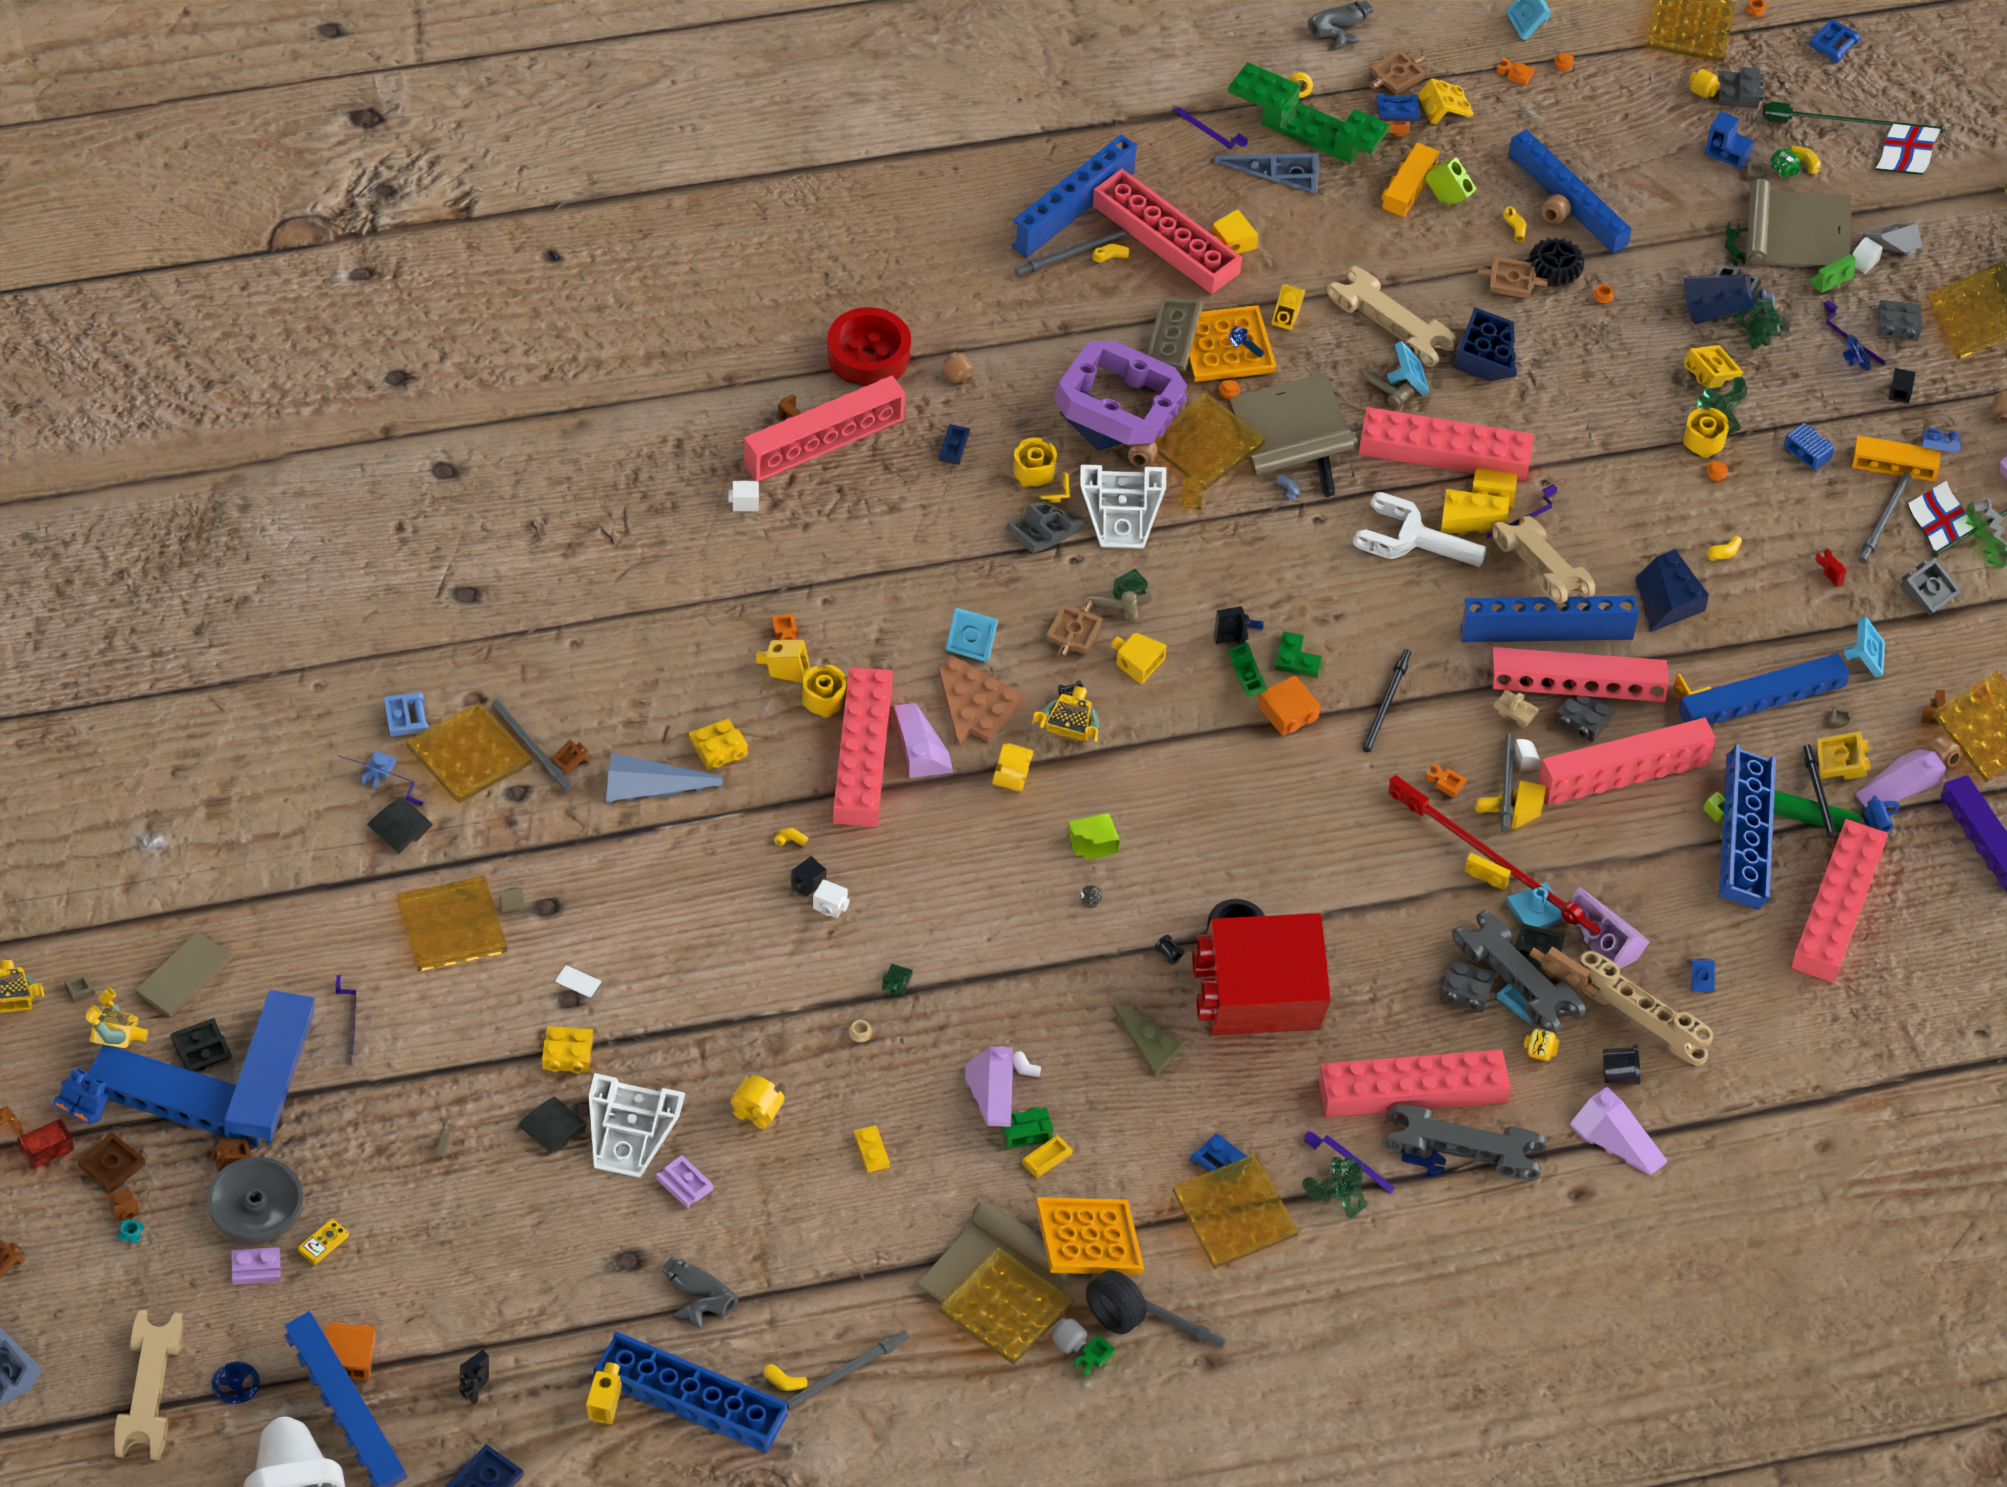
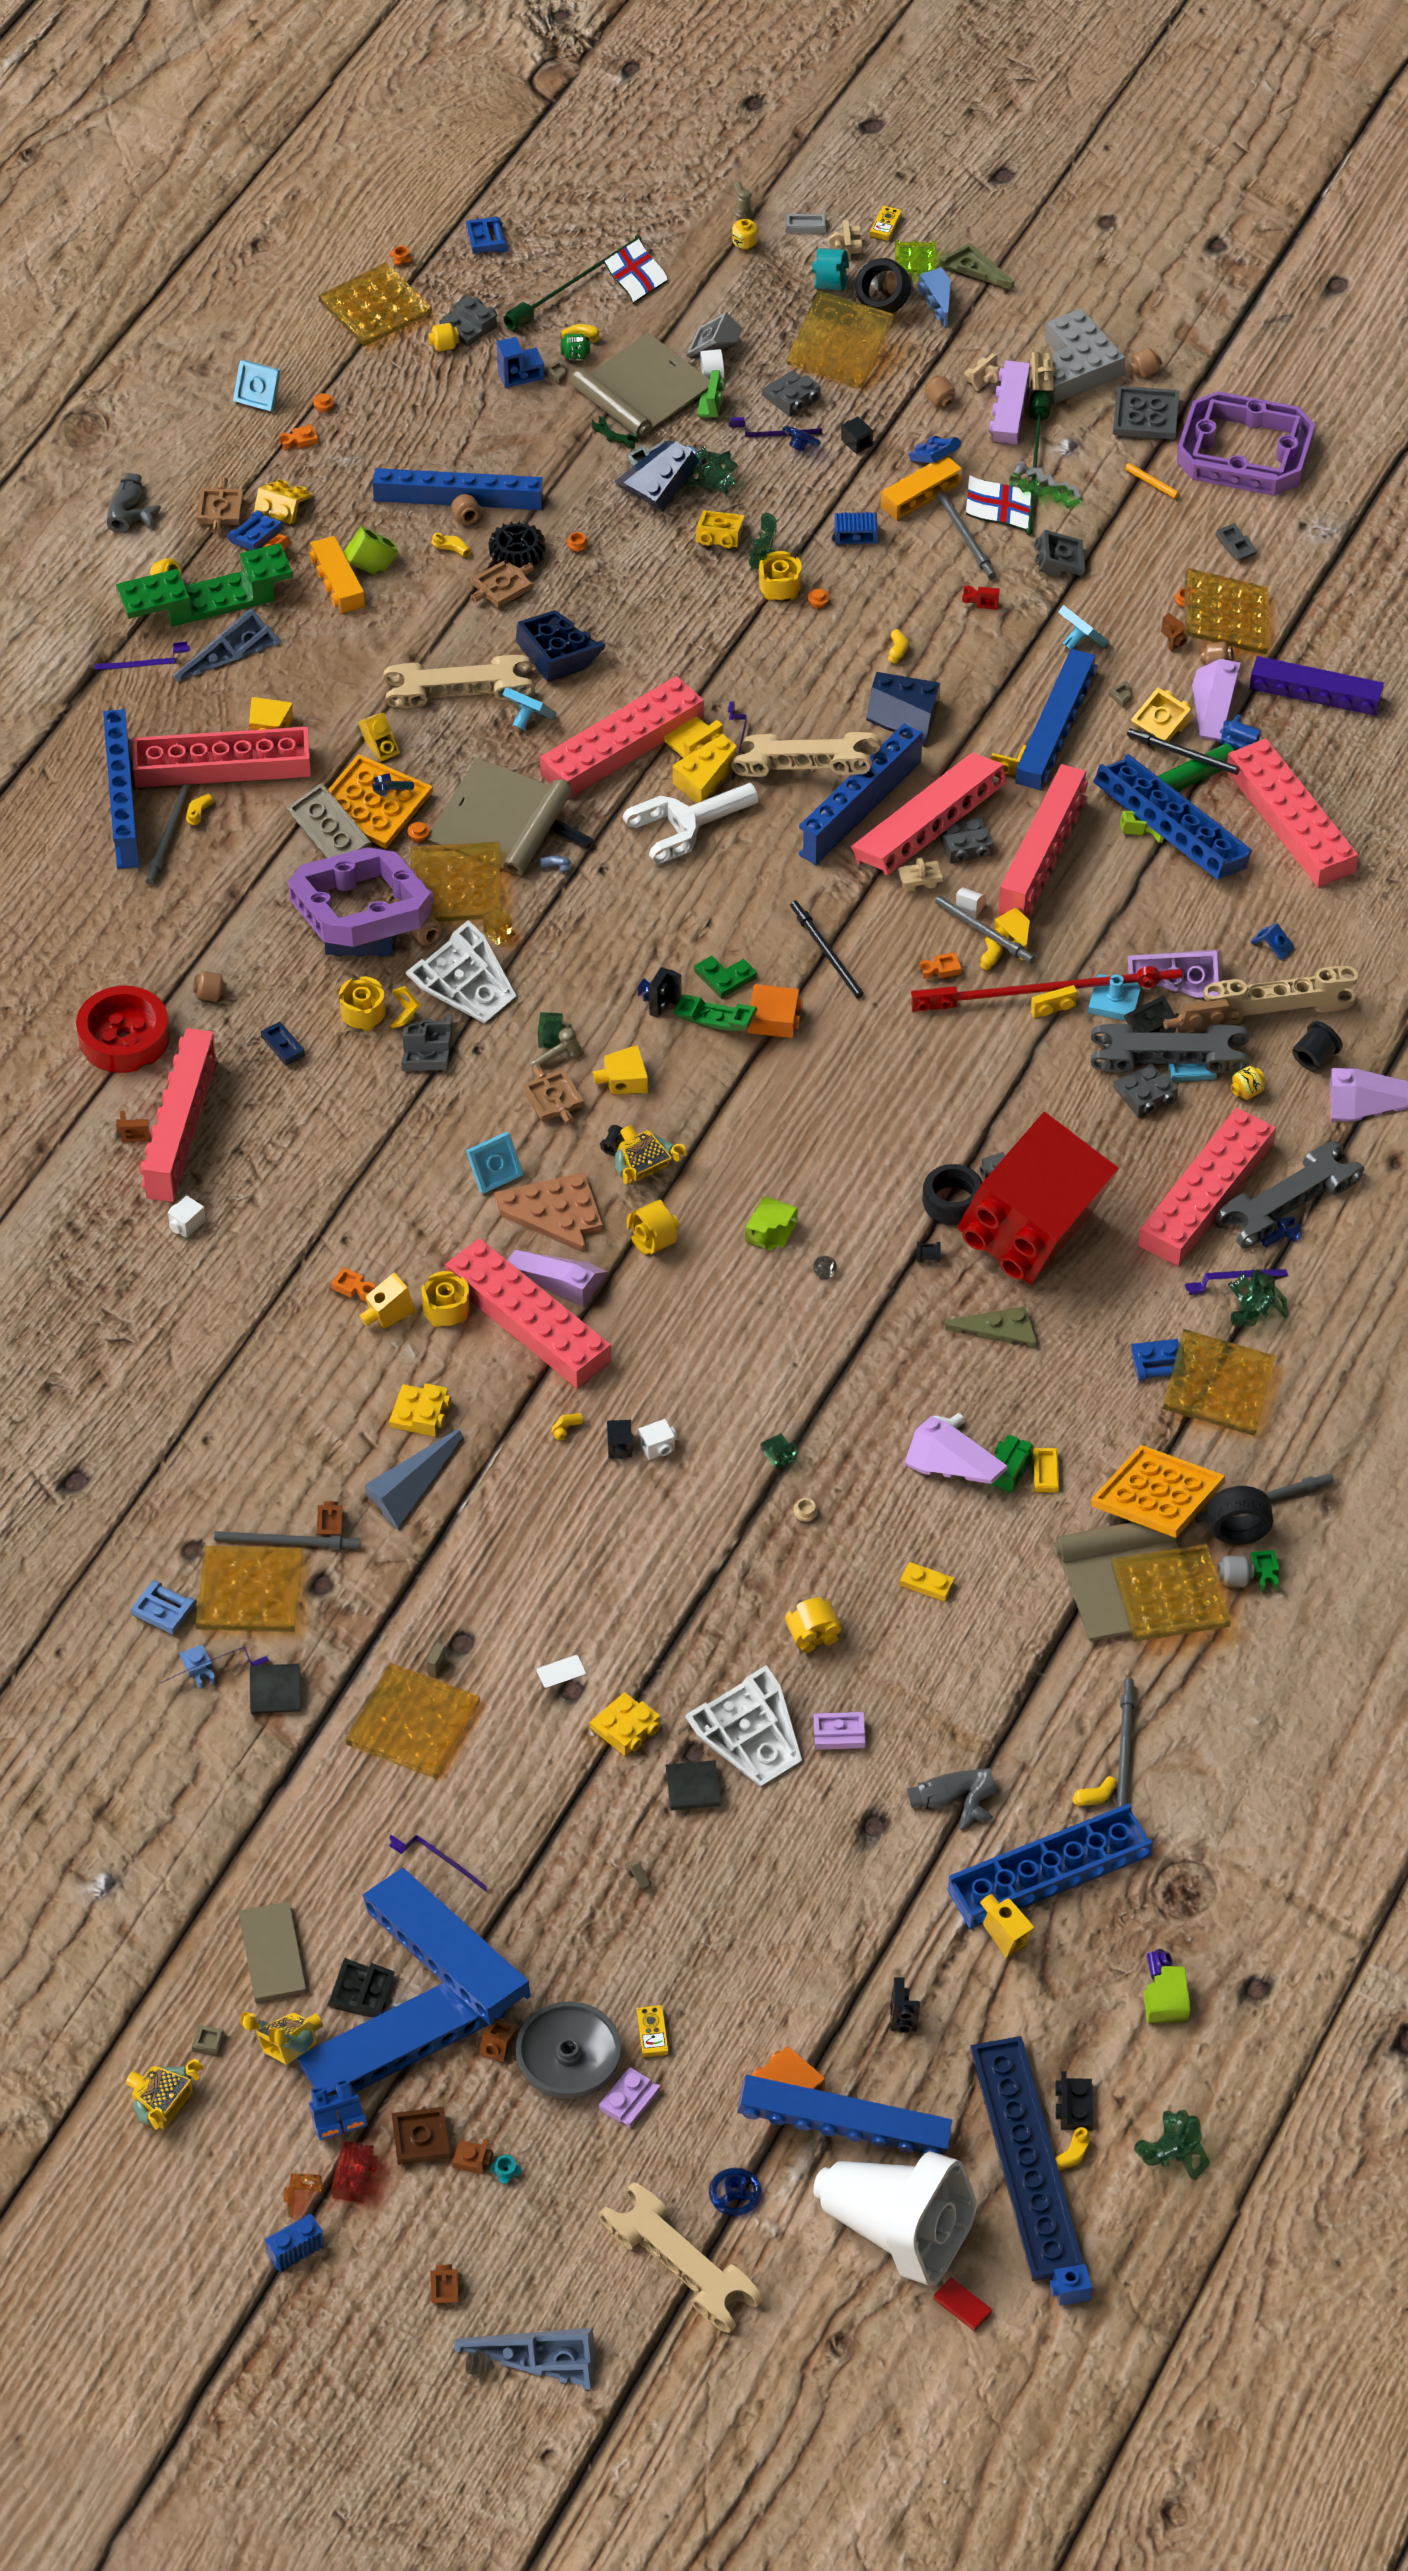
camera: 45 degrees left, 0 degrees up
dark tan piece [1365,373,1414,409] -> none

